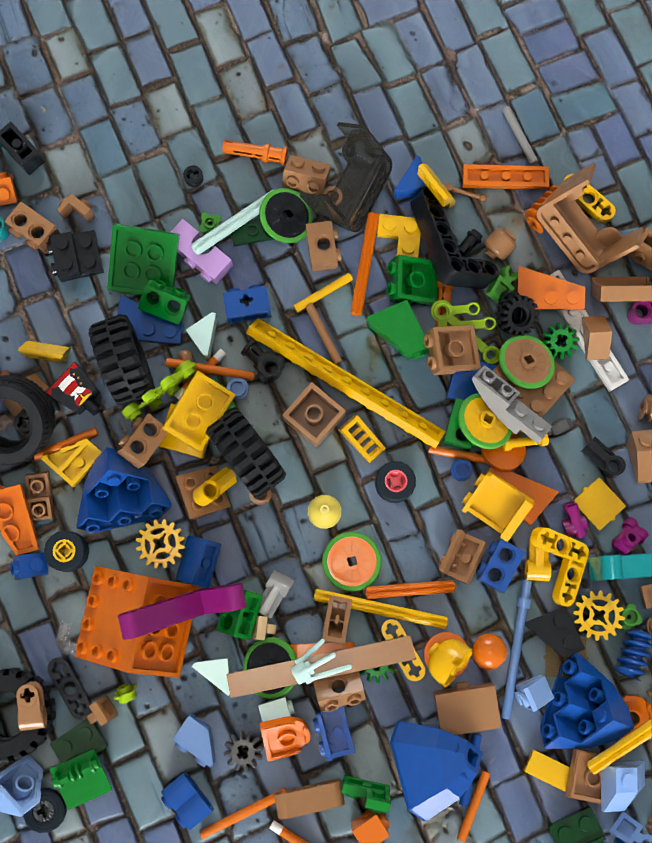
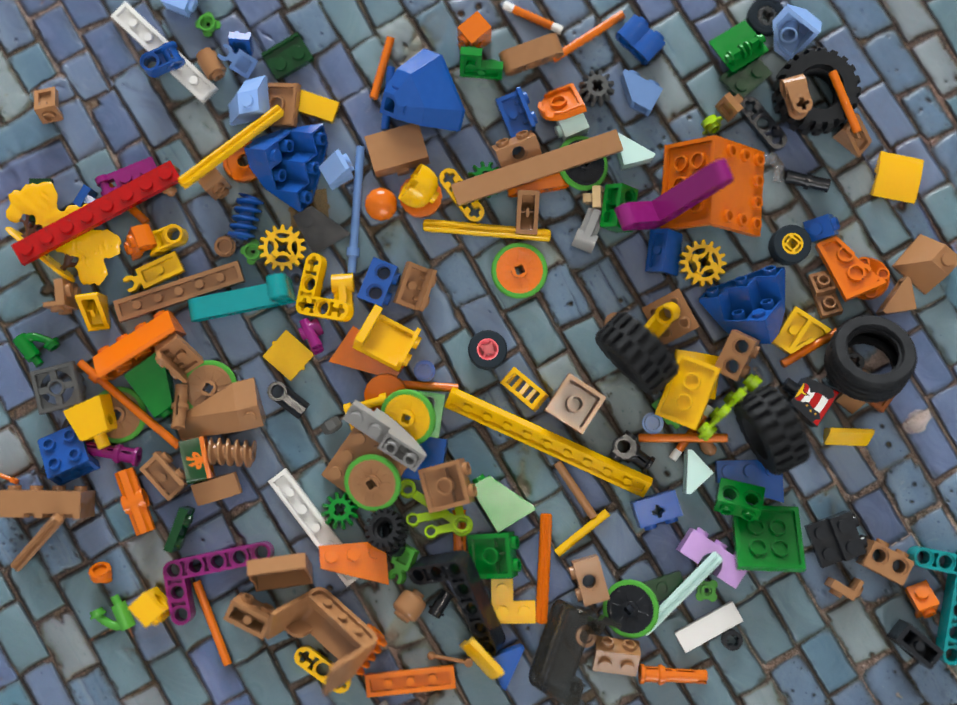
camera: 170 degrees right, 5 degrees up
light aqua plant [291,639,352,685] -> none
light yellow helmet [308,495,342,529] -> none
orange axle [365,580,456,599] -> none
medium nougat slope [582,316,612,361] -> none
magenta plate [611,517,649,554] -> none
none -> white tile [674,601,743,653]
none -> black pin [784,170,831,193]

